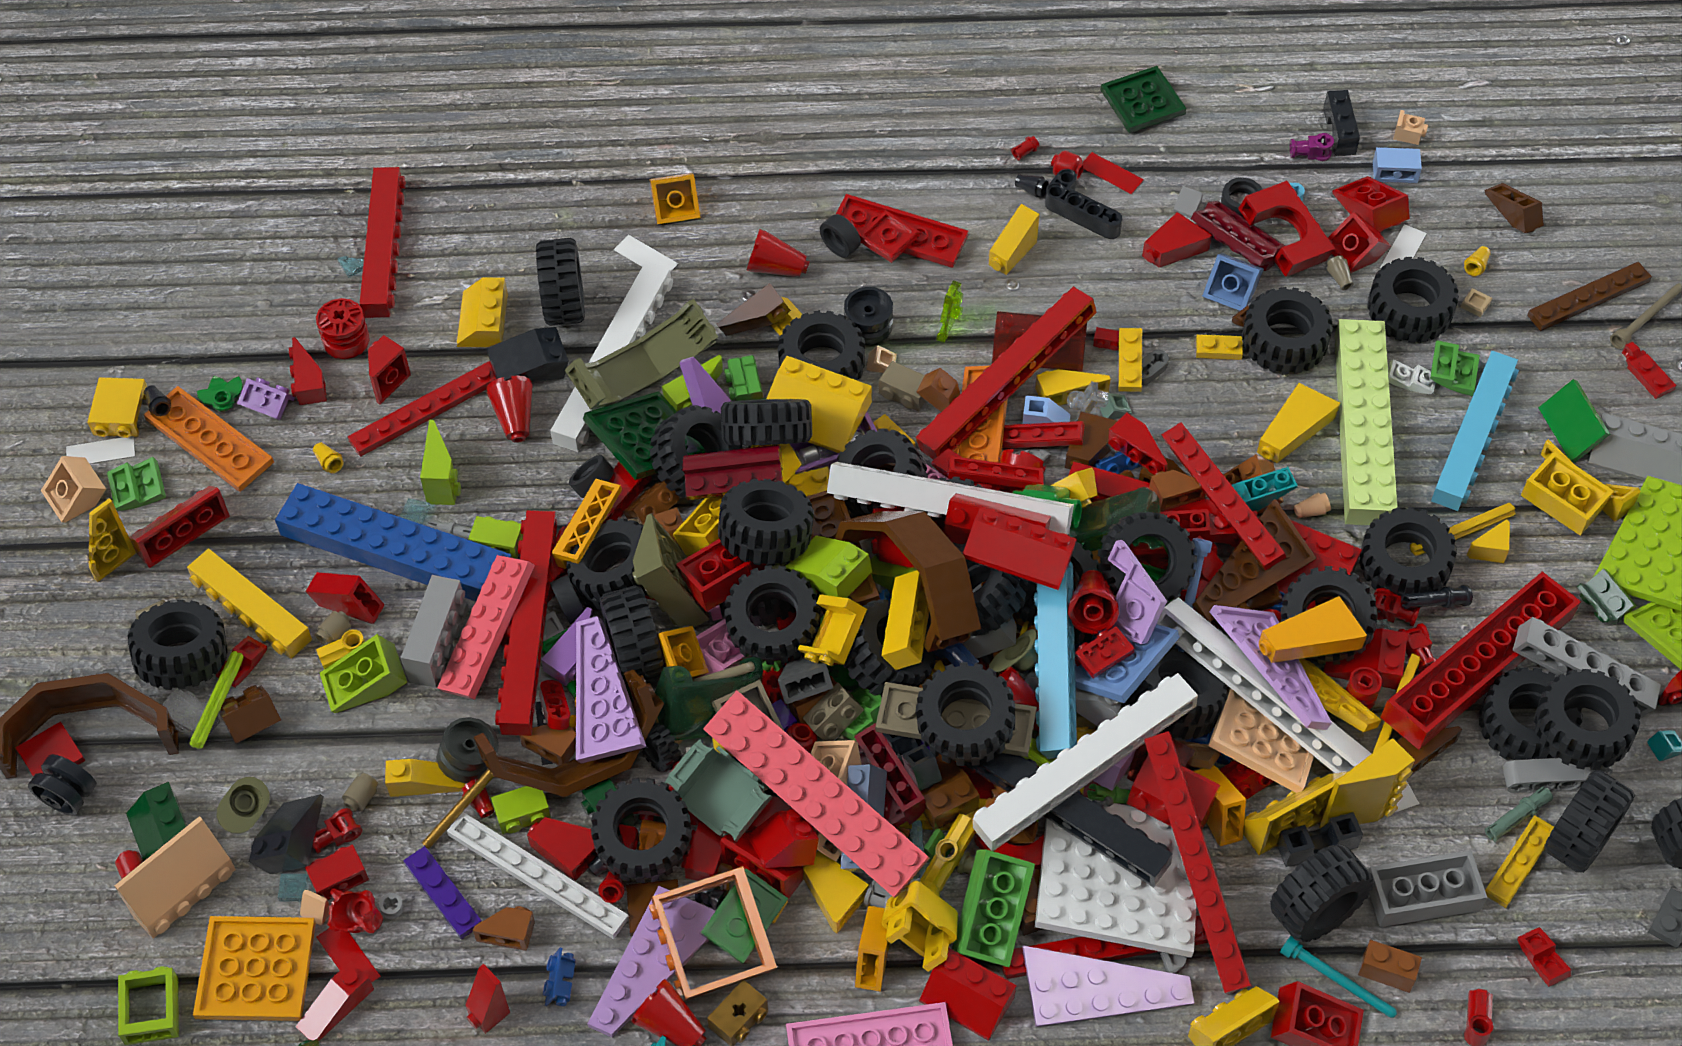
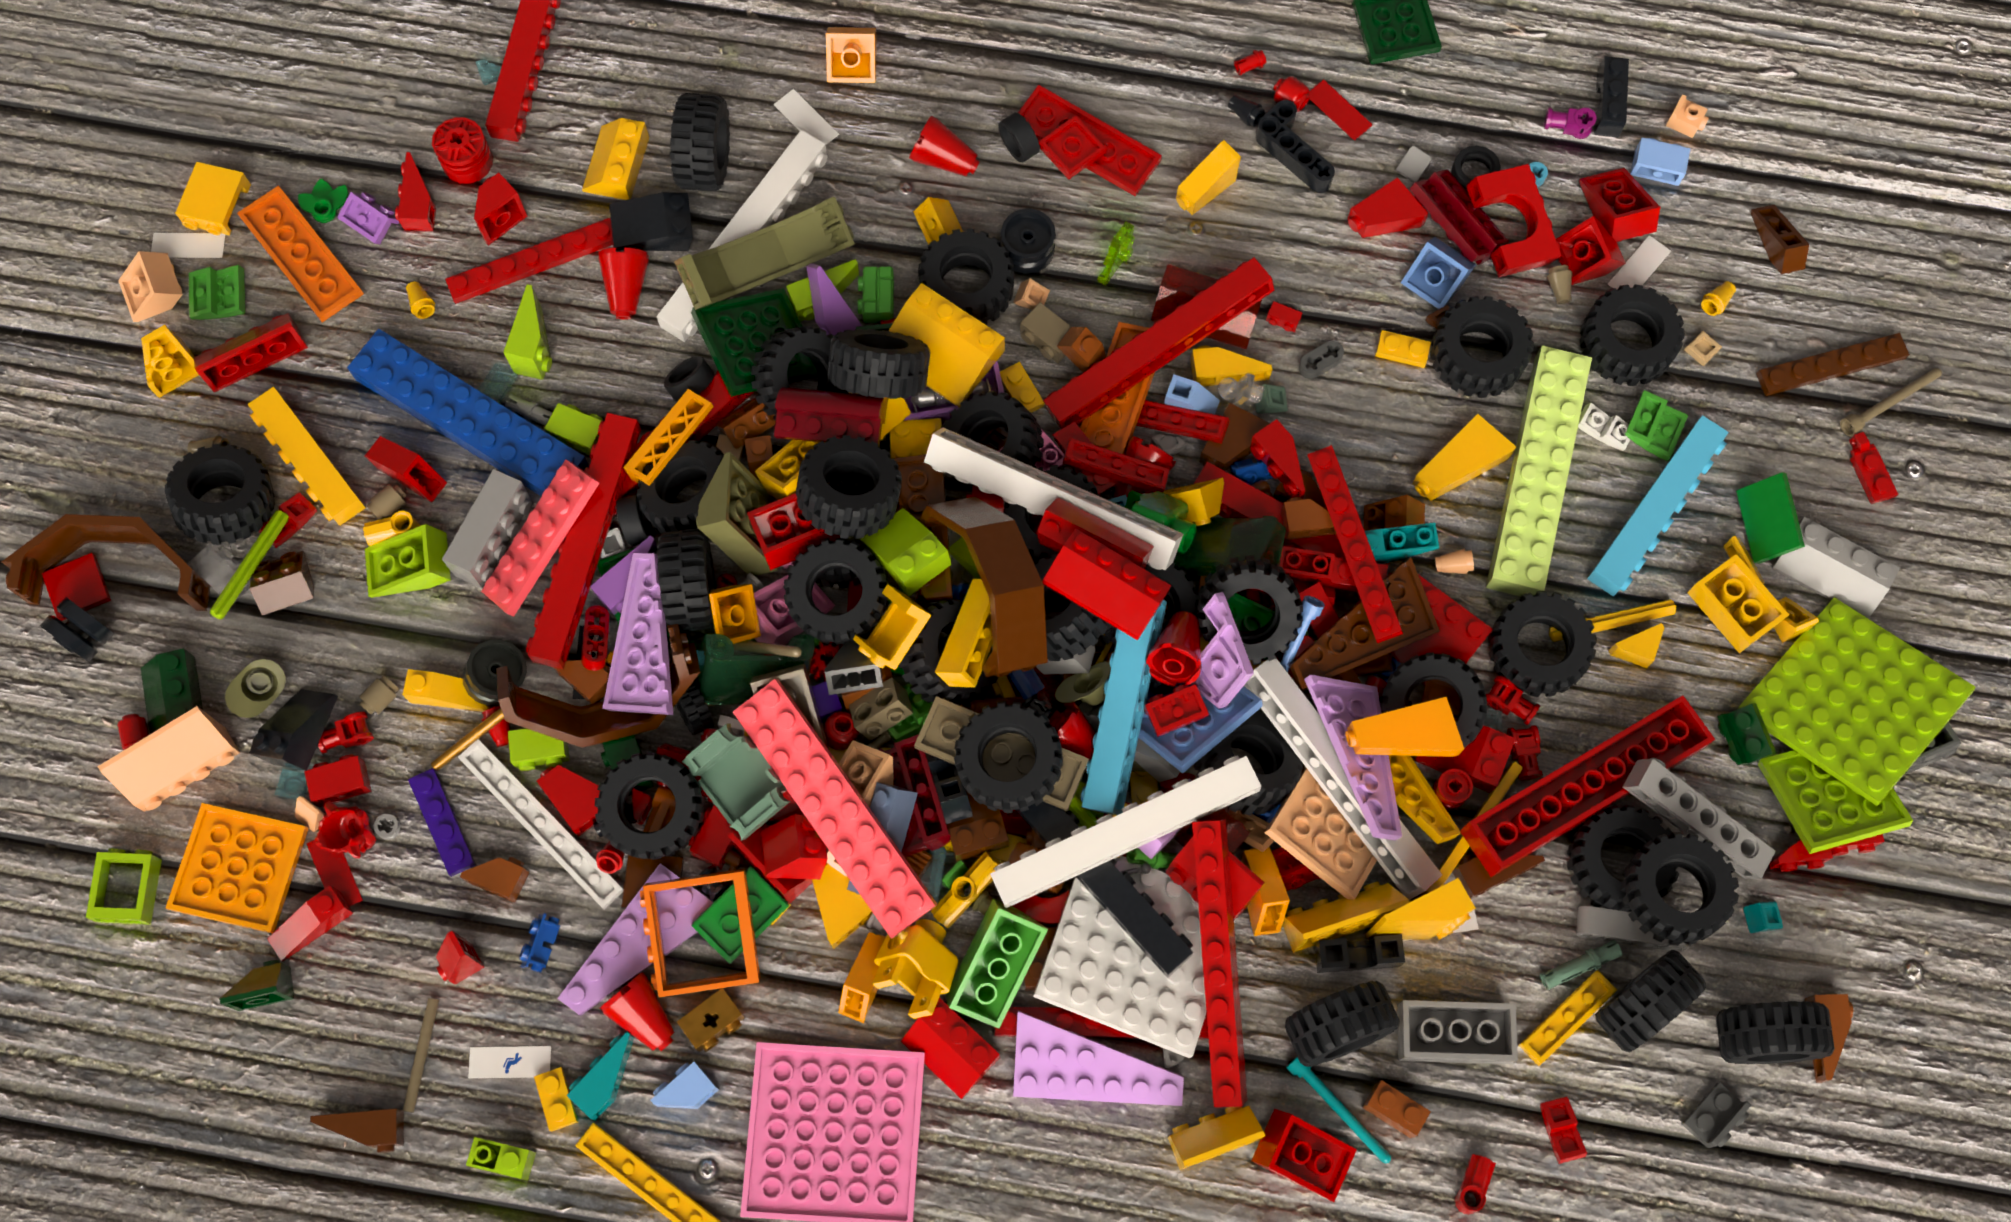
camera: 10 degrees right, 15 degrees up
black cone [144,385,171,417] -> none
slope [716,283,791,336] -> none
yellow plate [1118,328,1142,392] -> none
black pin [1401,585,1473,609] -> none

